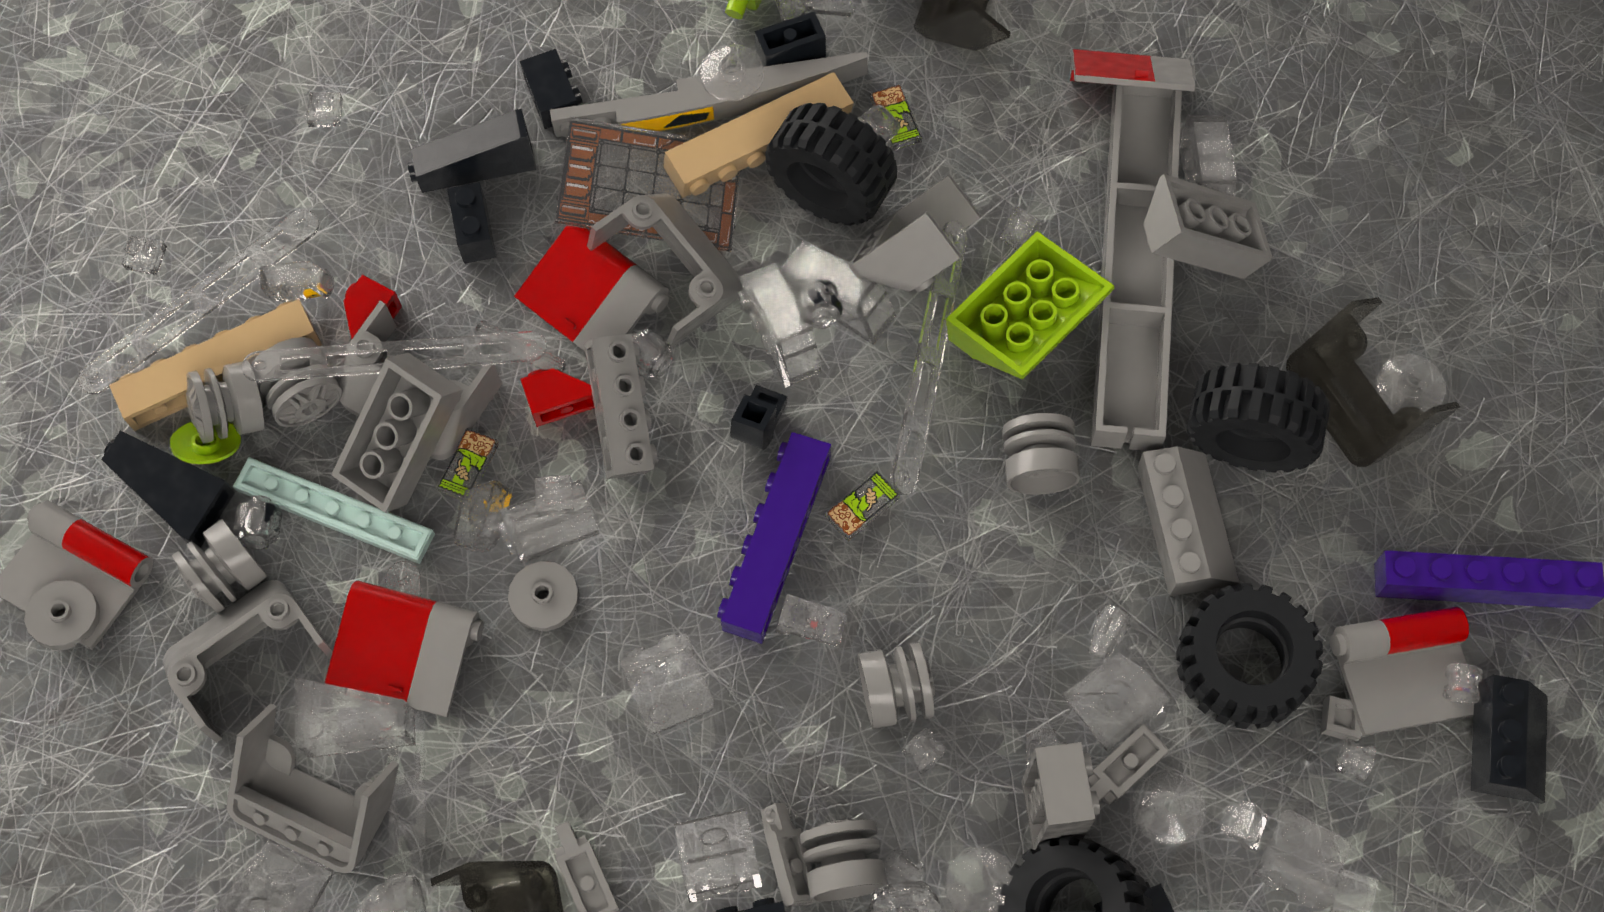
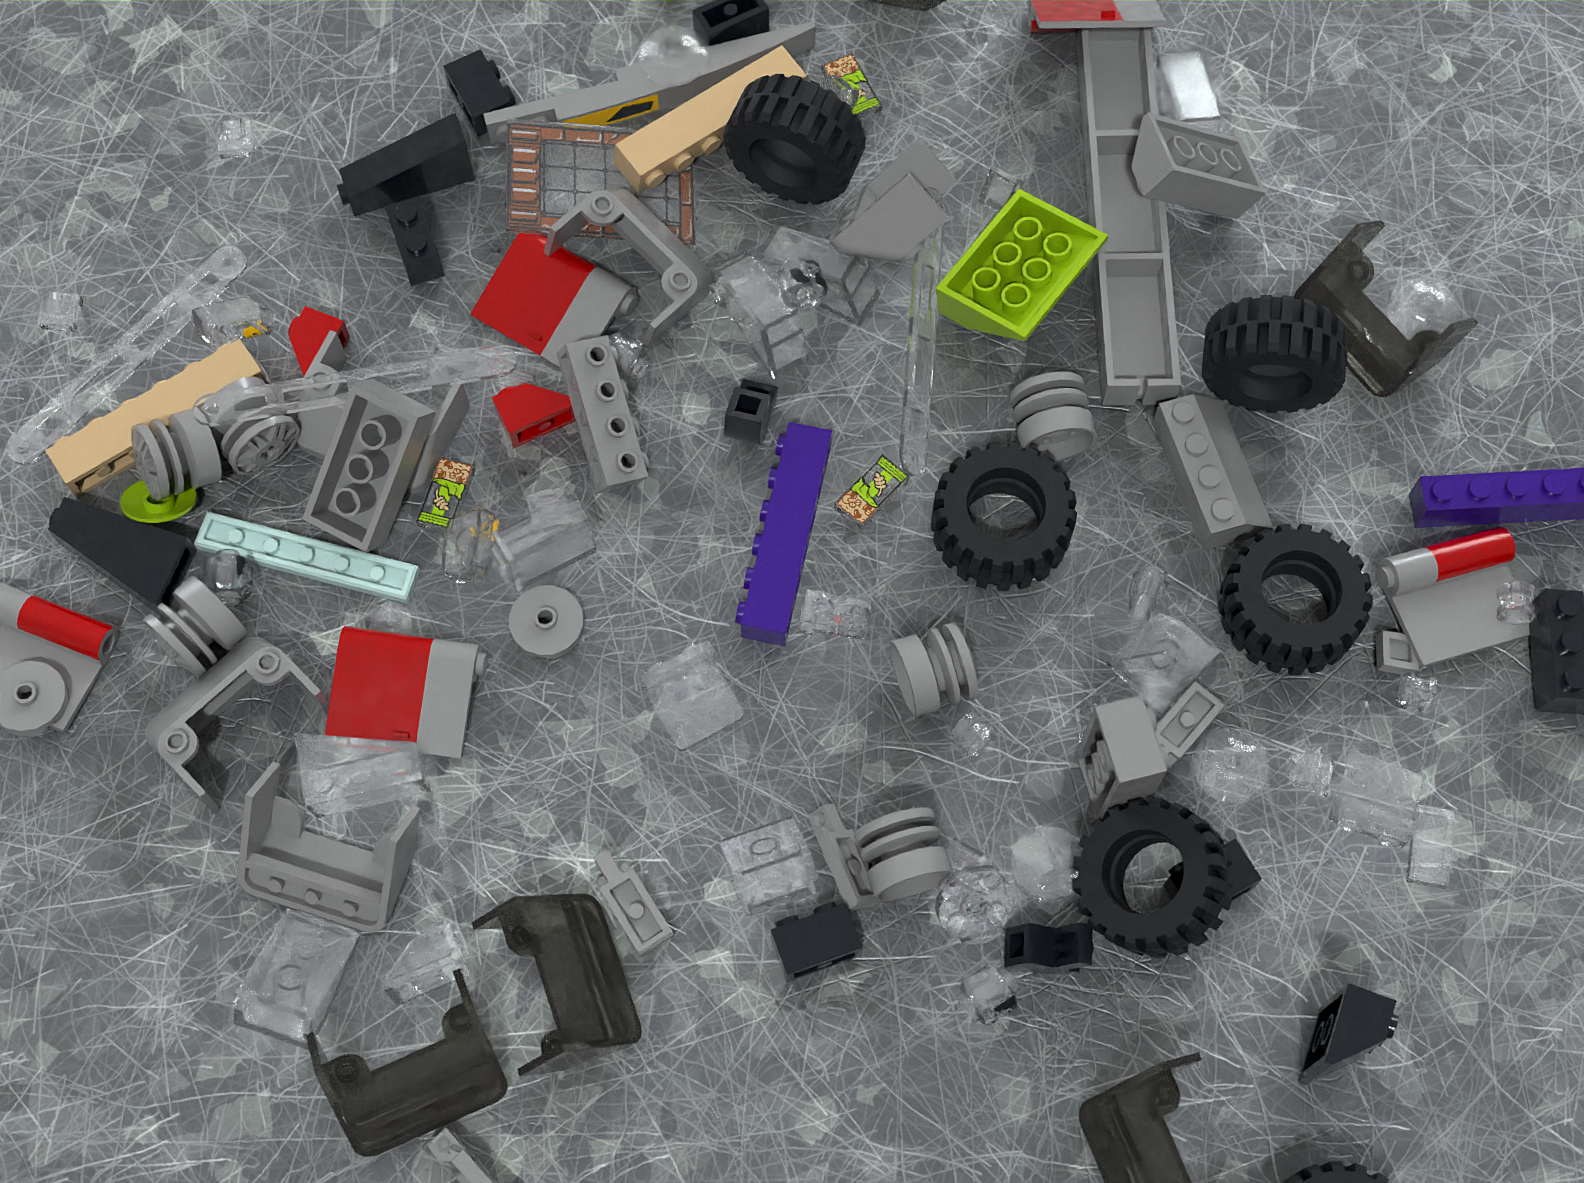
camera: 10 degrees left, 0 degrees up
none -> black tyre [931,442,1077,591]

